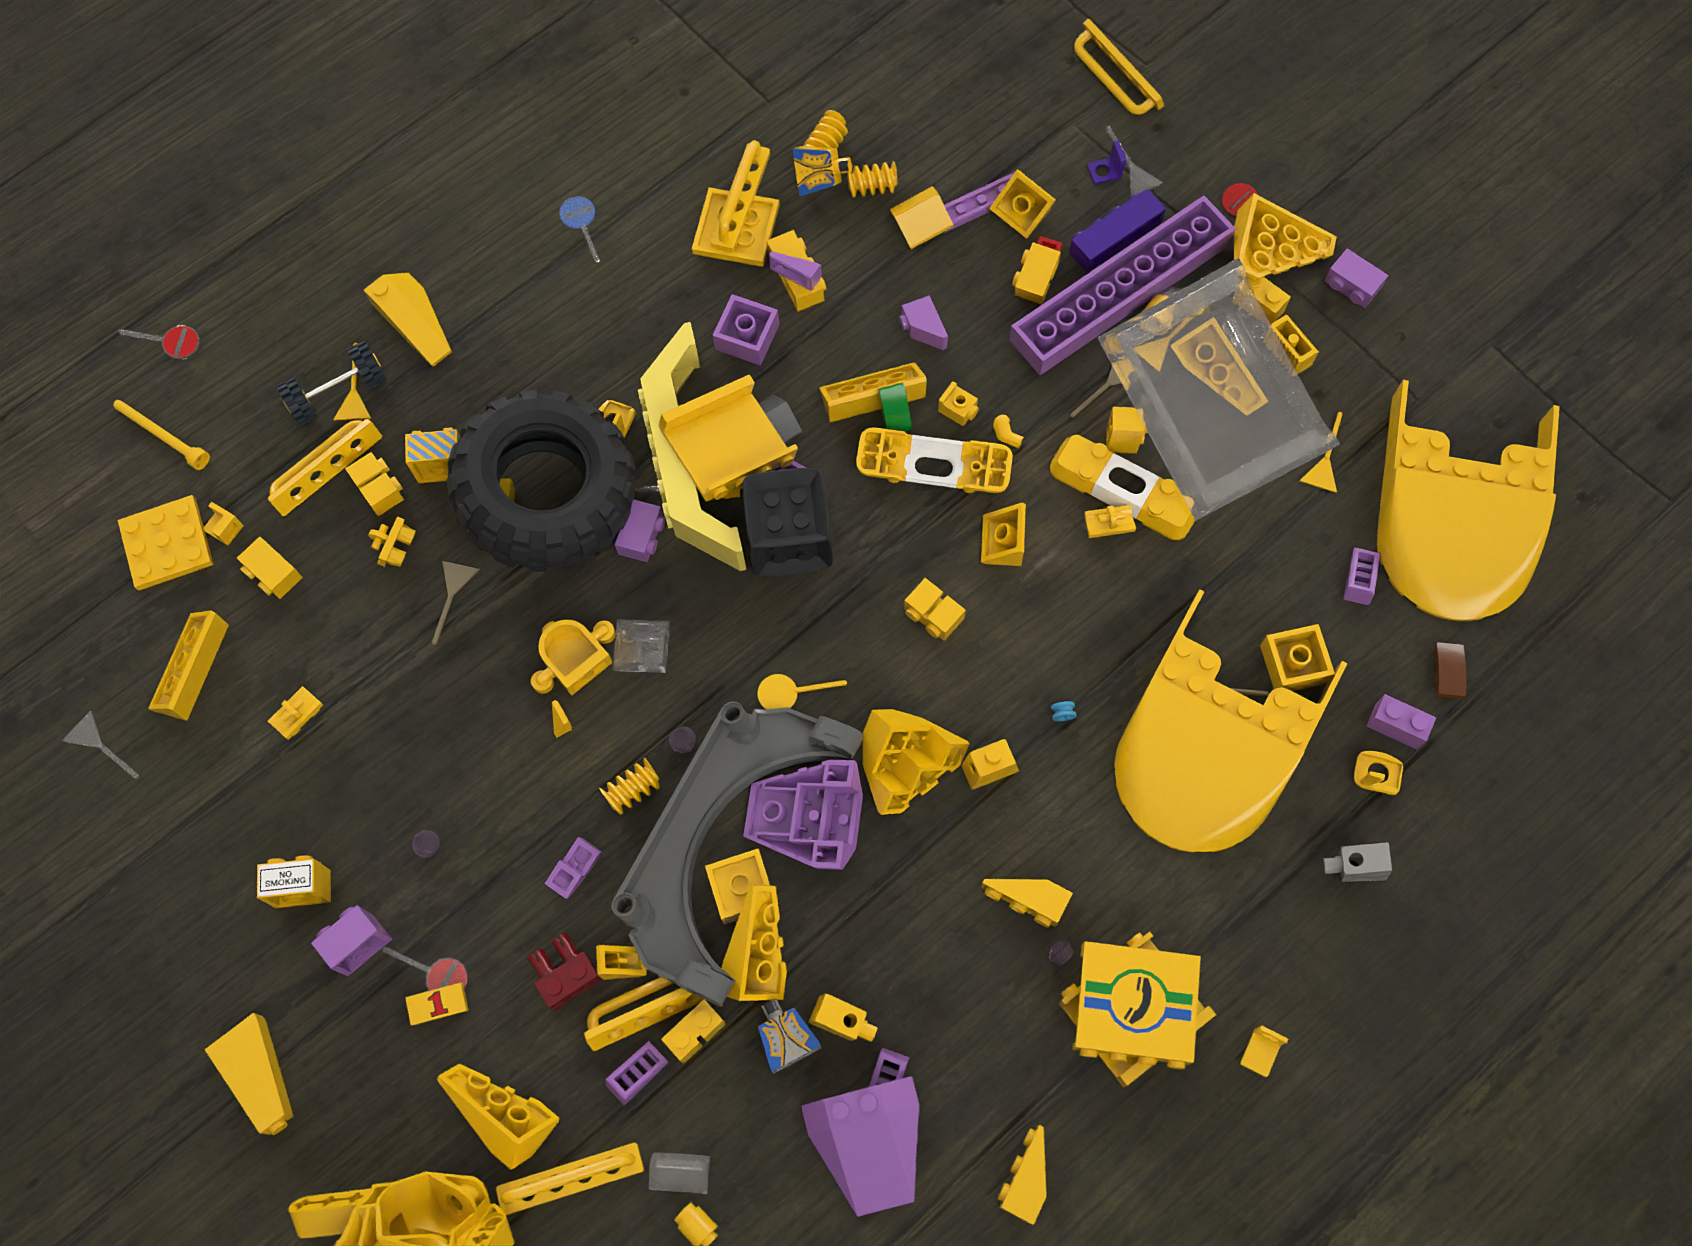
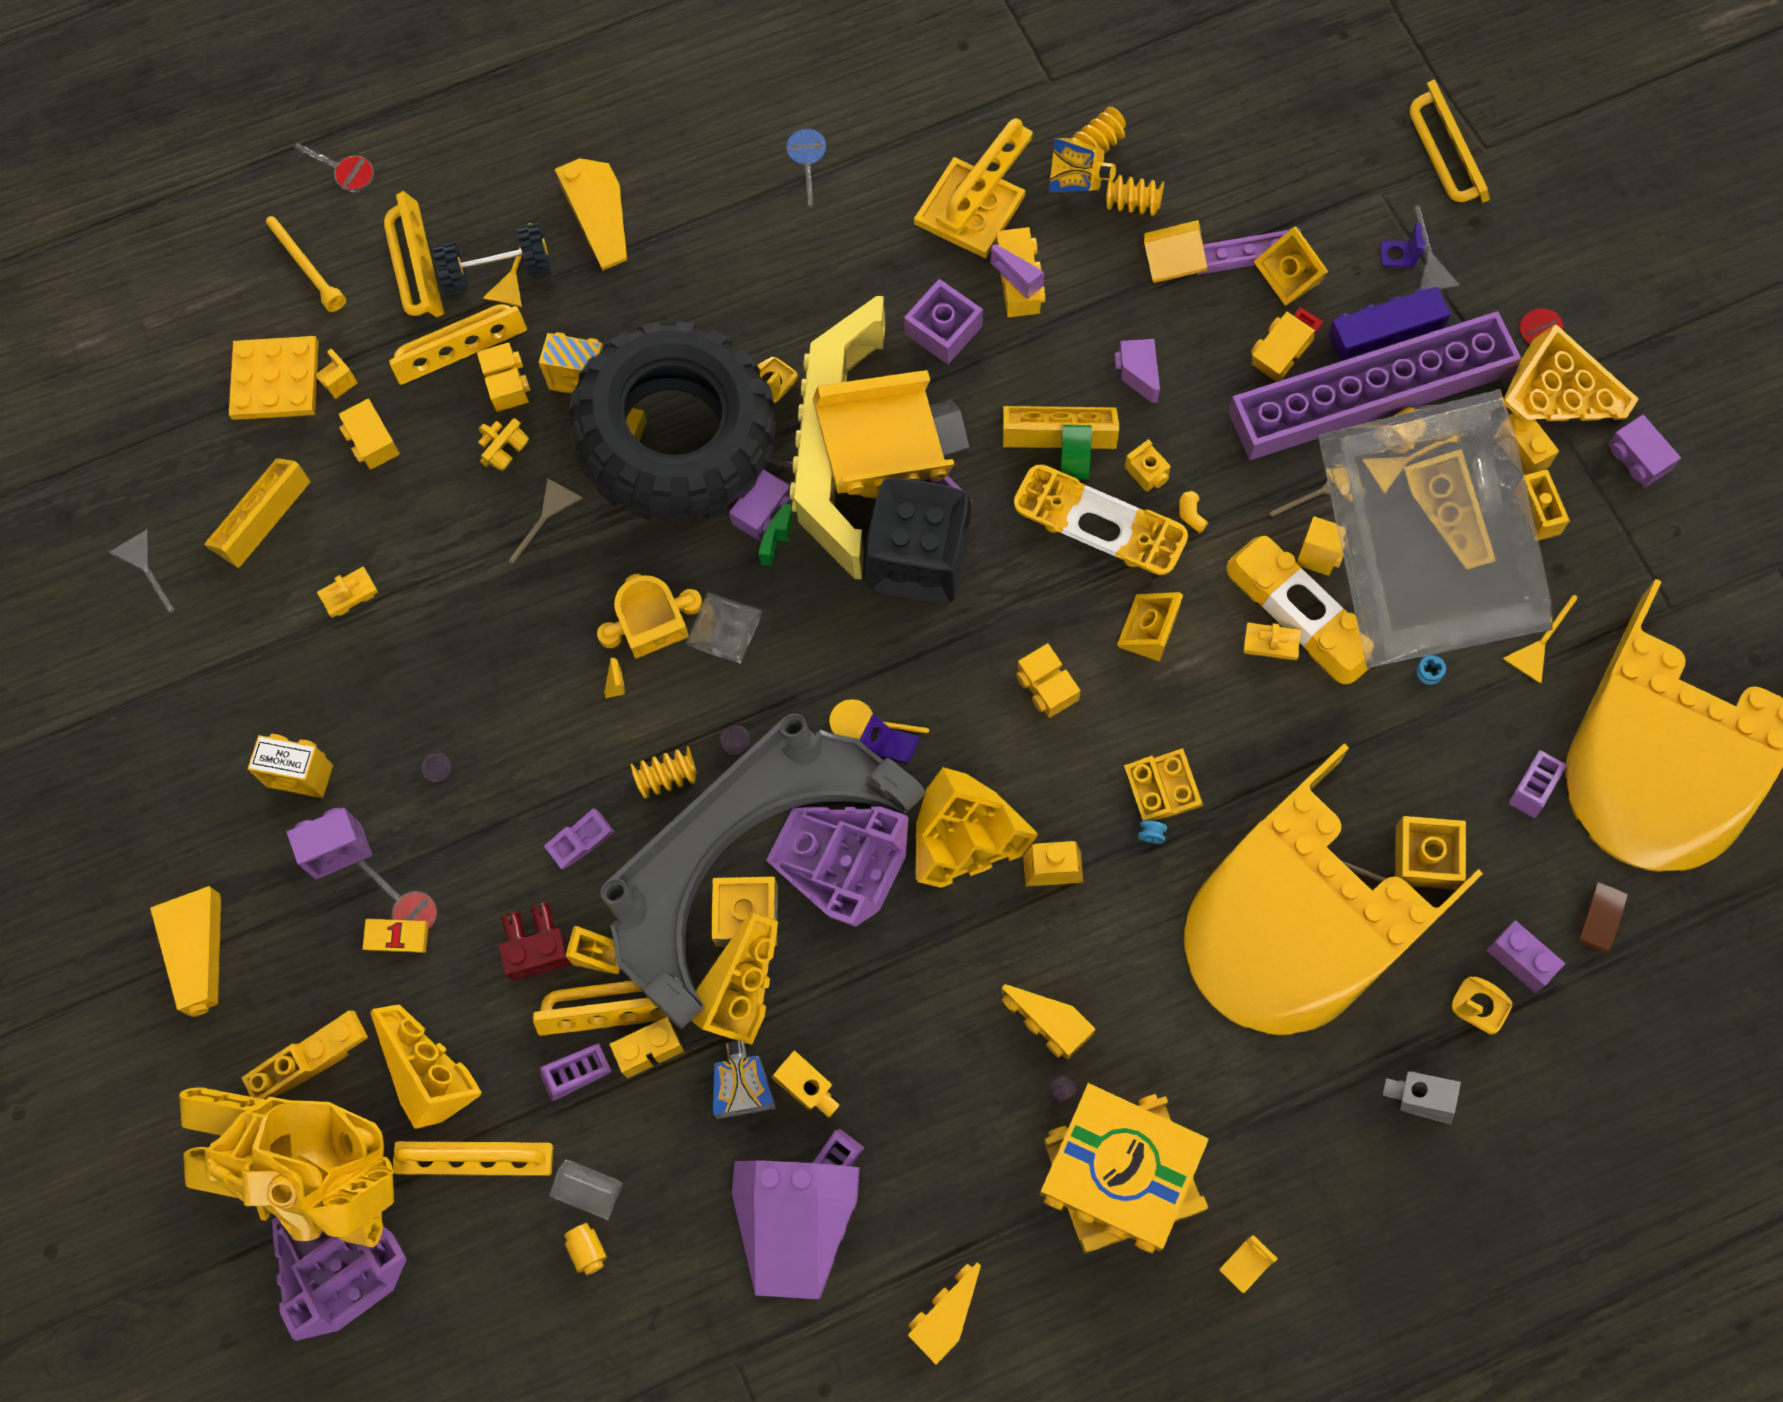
camera: 20 degrees right, 0 degrees up
none -> yellow slope [241,1010,368,1100]
none -> yellow piece [384,191,444,318]
none -> green slope [758,504,793,567]
none -> dark purple bracket [860,715,920,764]
none -> yellow slope [1124,748,1203,821]
none -> dark azure bush [1416,655,1446,685]

